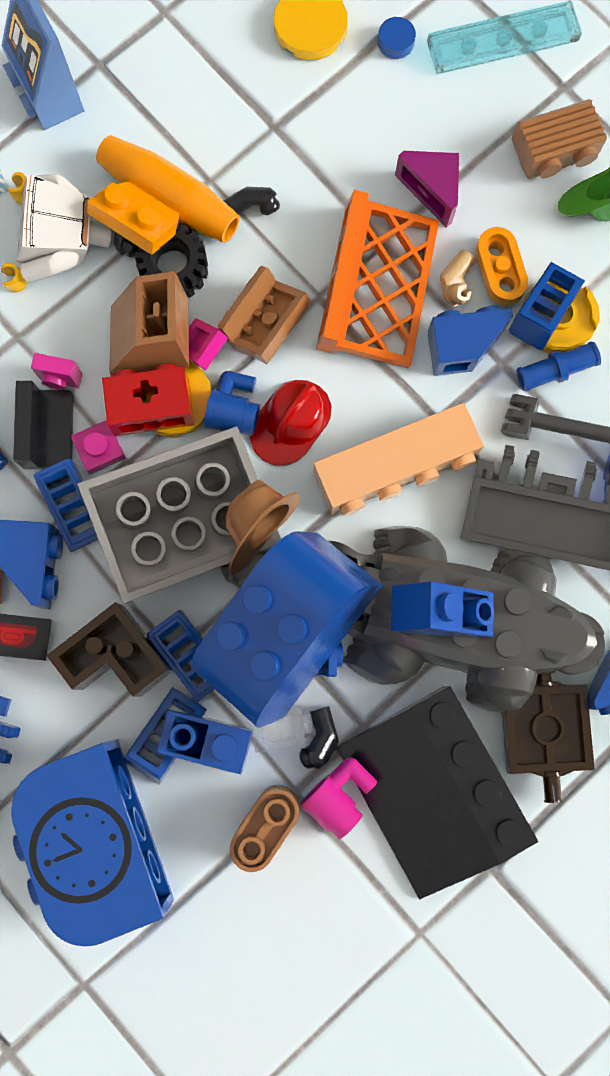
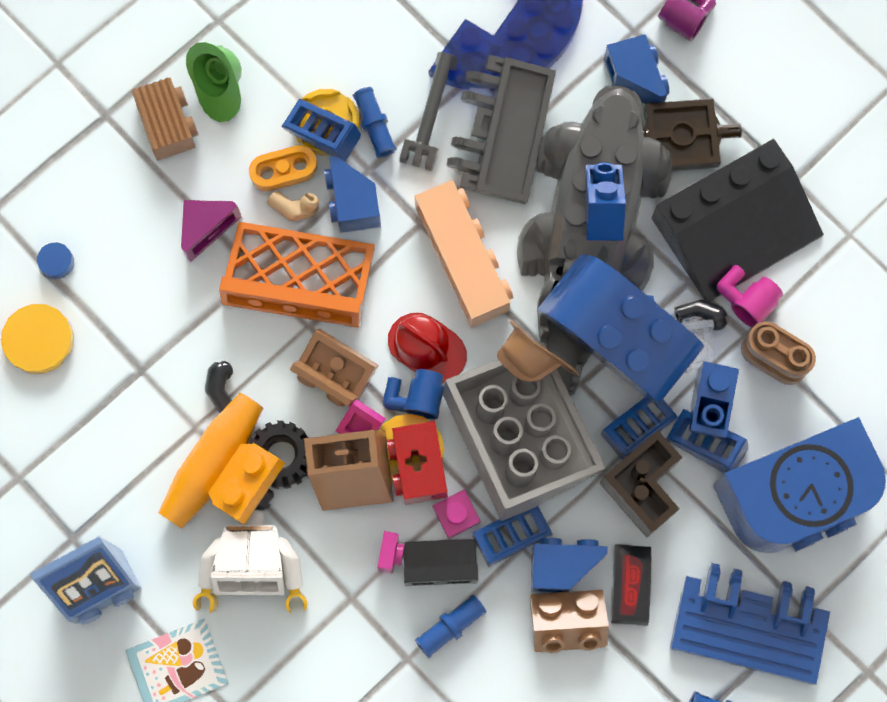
camera: 90 degrees left, 5 degrees down
clear light blue tile [427,0,582,74] -> none

